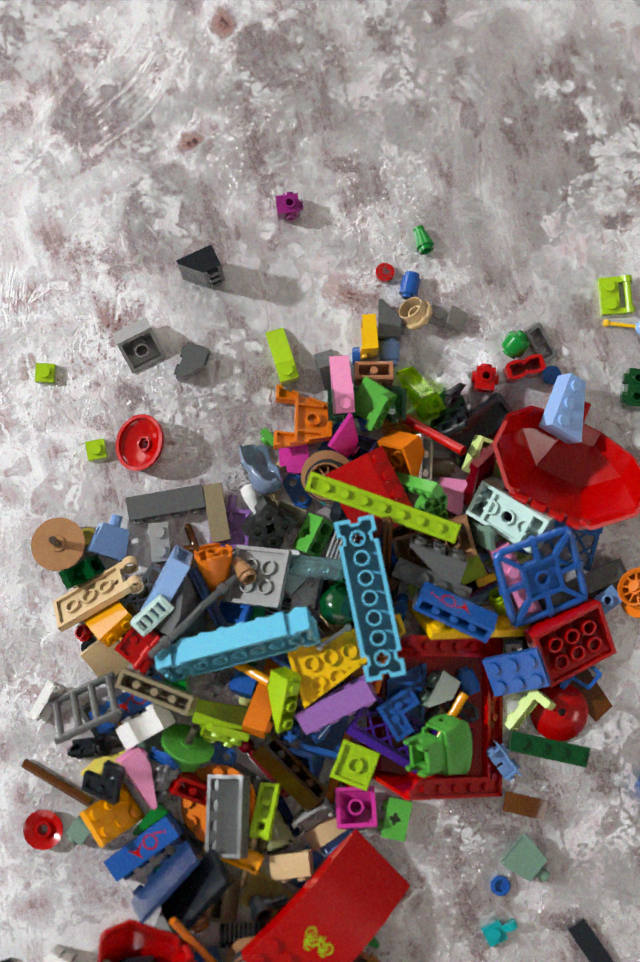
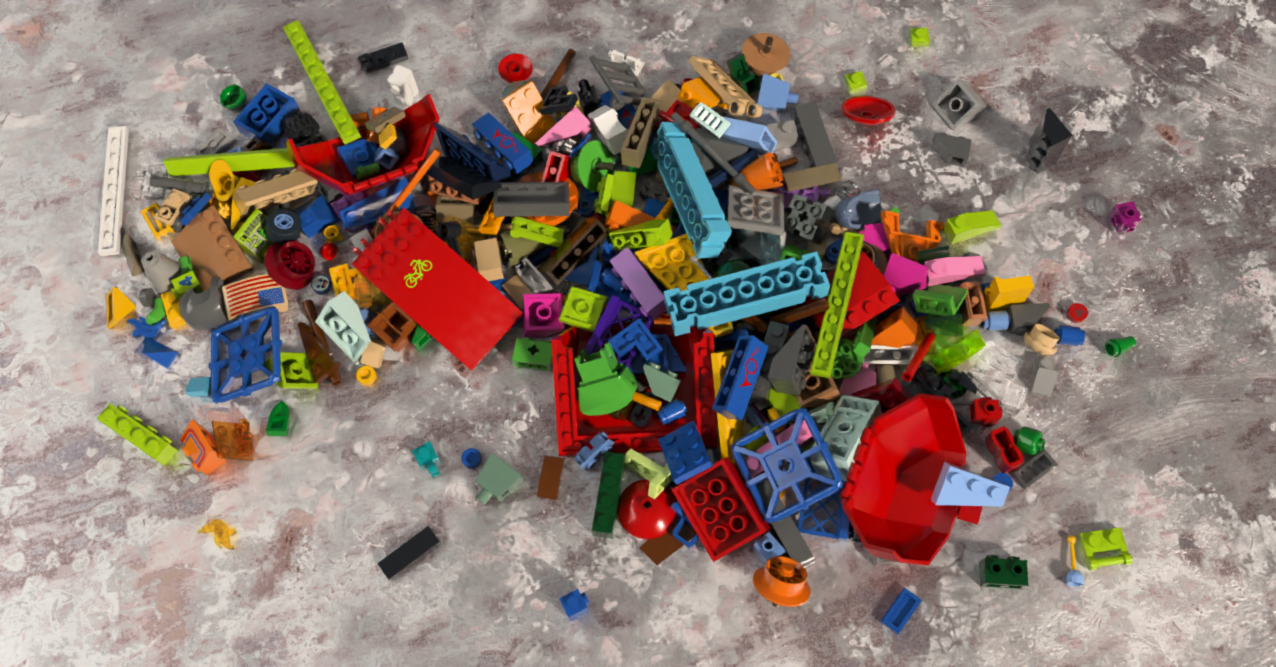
camera: 90 degrees right, 15 degrees down
medium nougat cone [232,557,257,585] -> none

